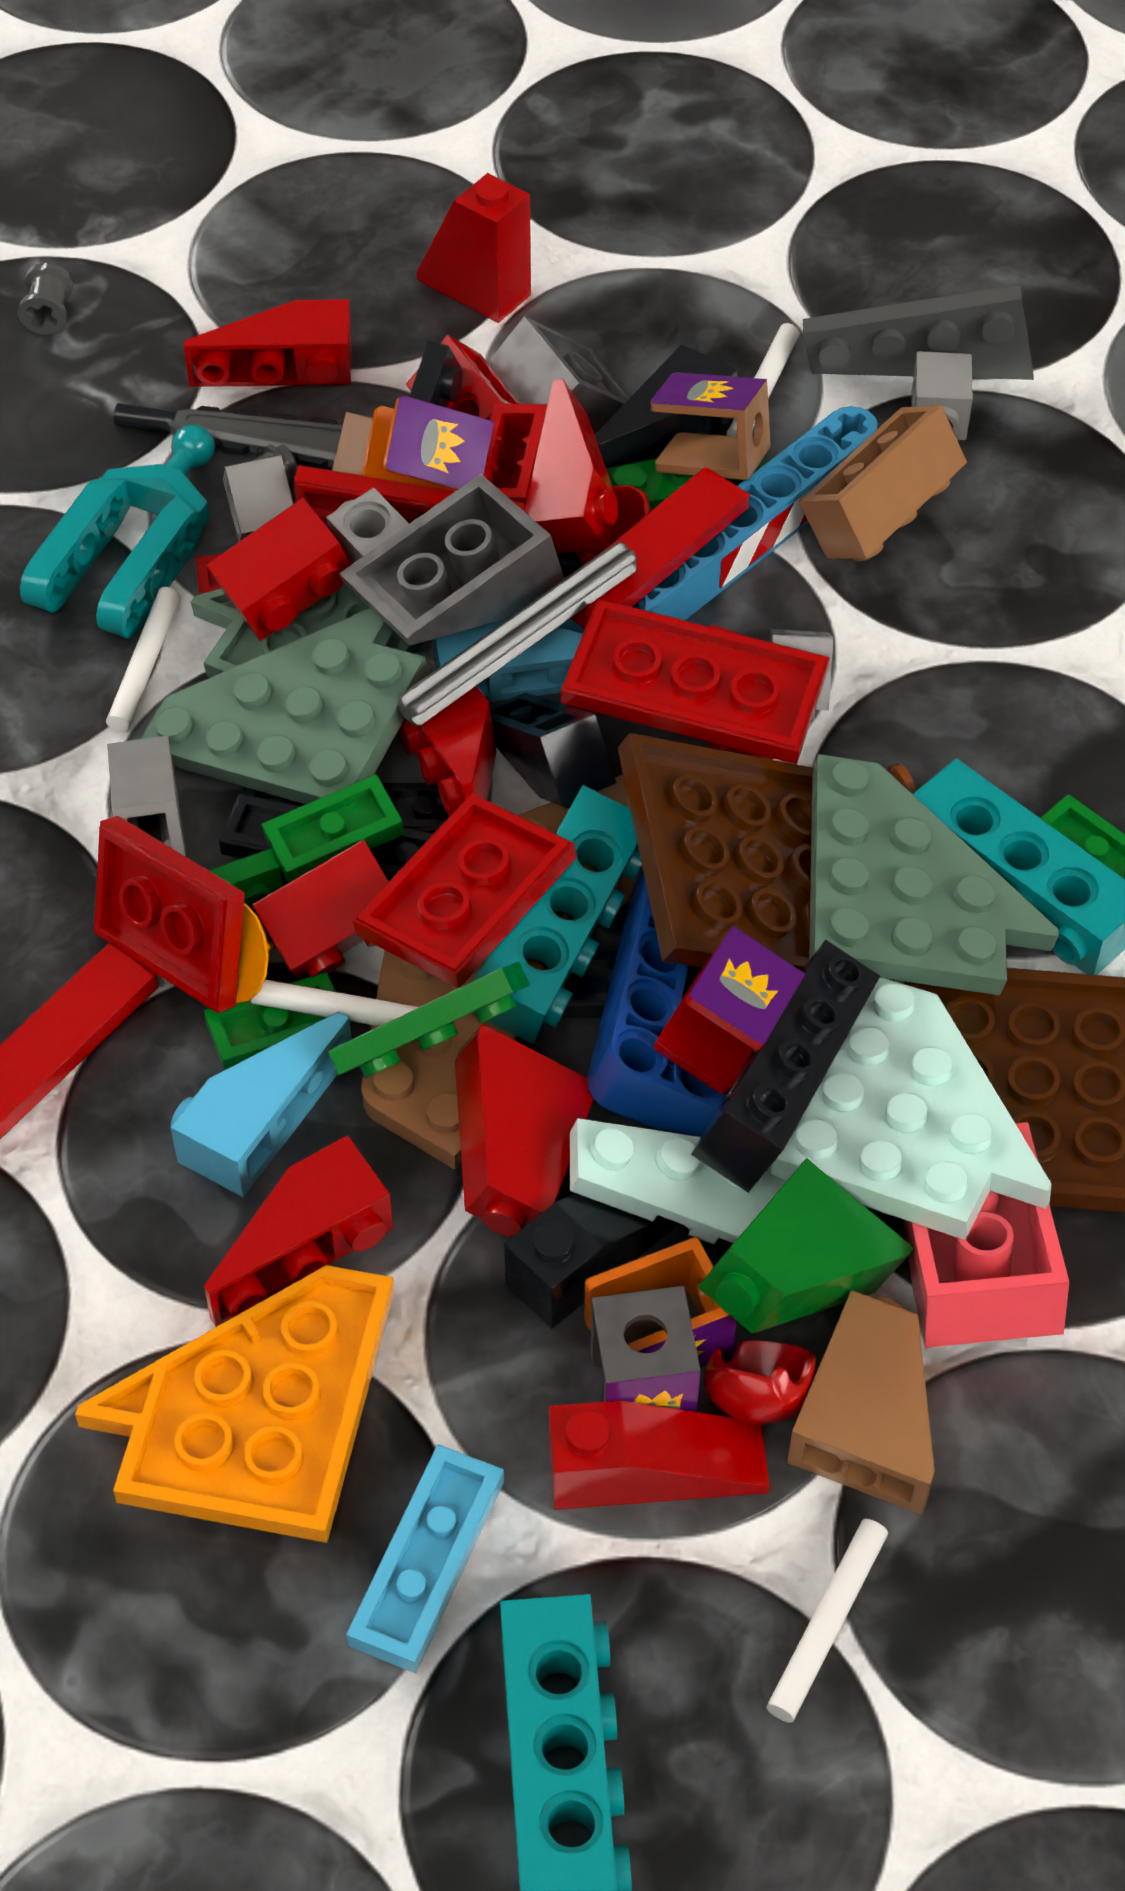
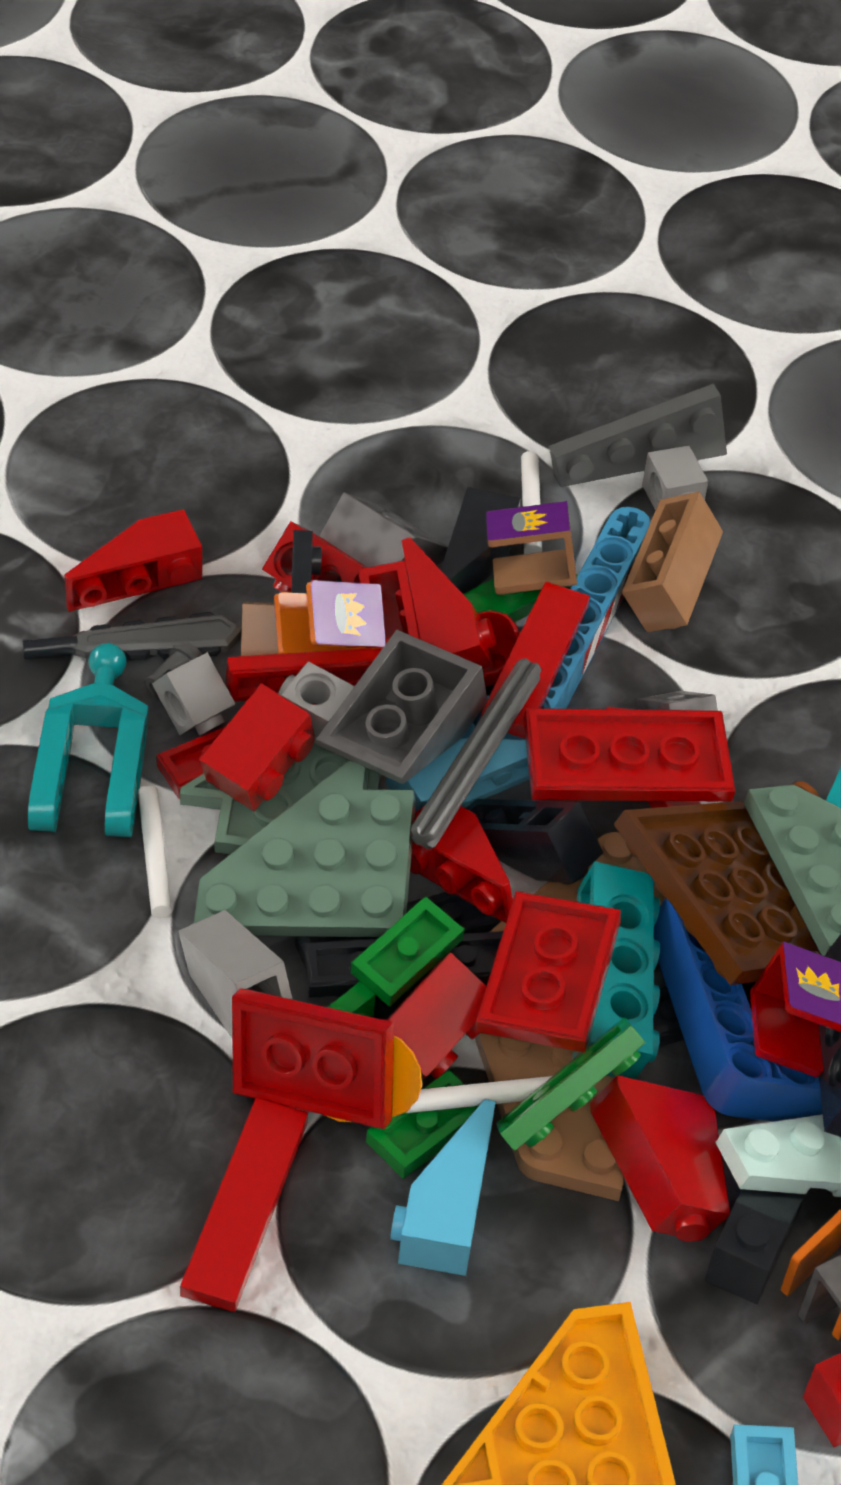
camera: 25 degrees left, 5 degrees down
red slope [204,1135,393,1327] -> none
red slope [416,173,531,323] -> none

